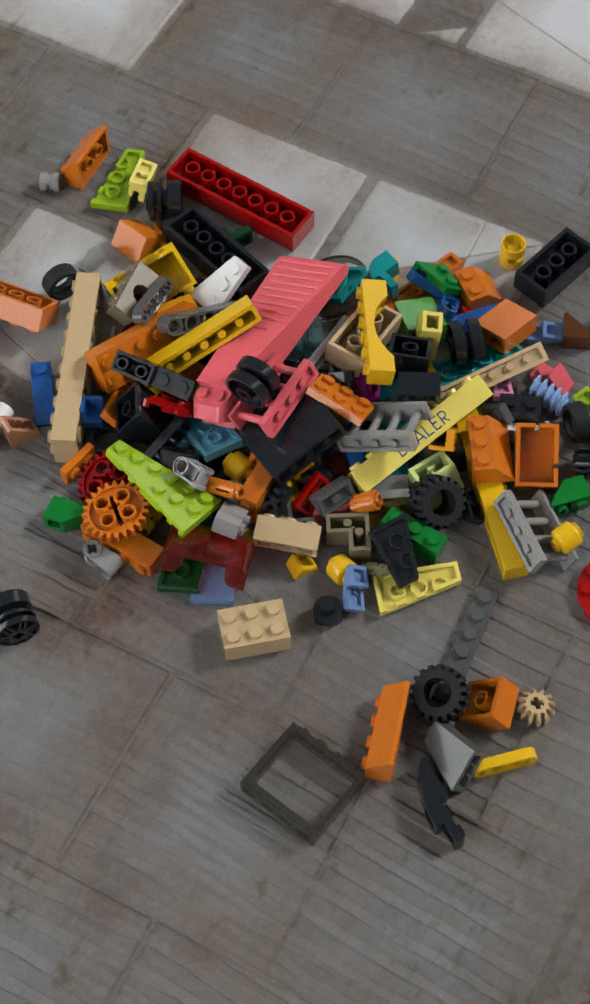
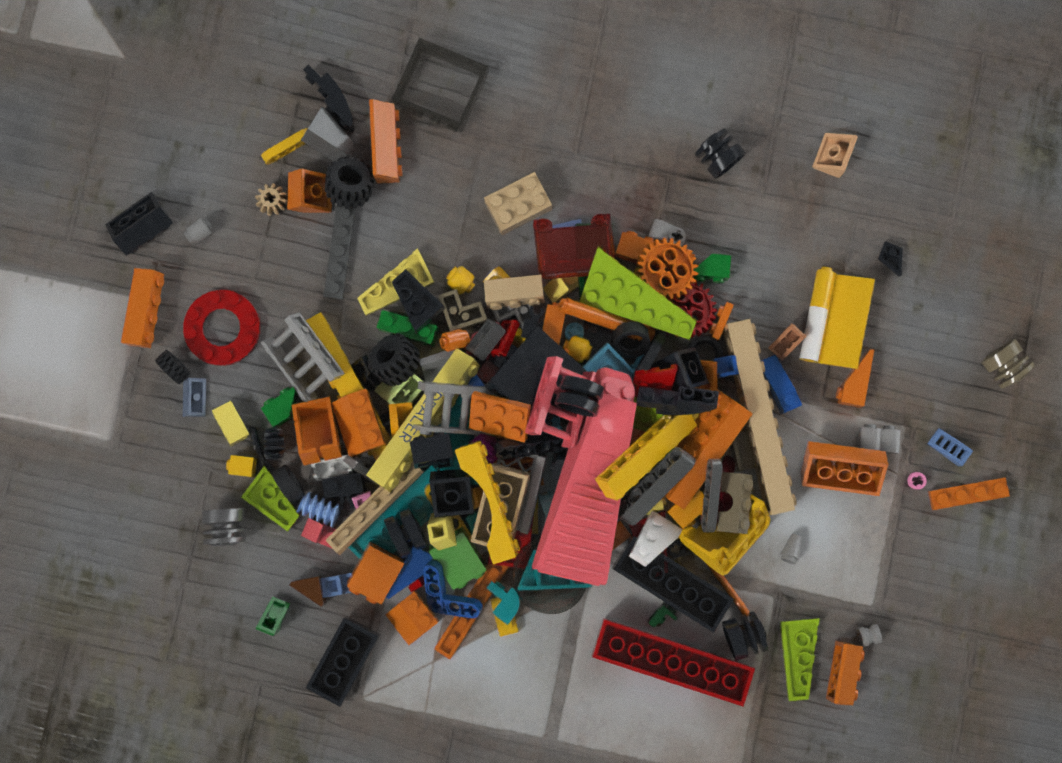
camera: 165 degrees right, 25 degrees up
black tyre [42,263,77,301] -> none
orange slope [111,219,165,263] -> none
light yellow hinge [128,158,158,203] -> none
light grey piece [173,456,215,491] -> none
light grey brick [211,501,251,540] -> none
black piece [313,595,343,626] -> none
medium blue slope [342,564,369,613] -> none
olive axle [356,561,389,577] -> none
green wing [413,261,463,296] -> none
yellow wheel [498,233,526,270] -> none
yellow head [550,521,584,554] -> none

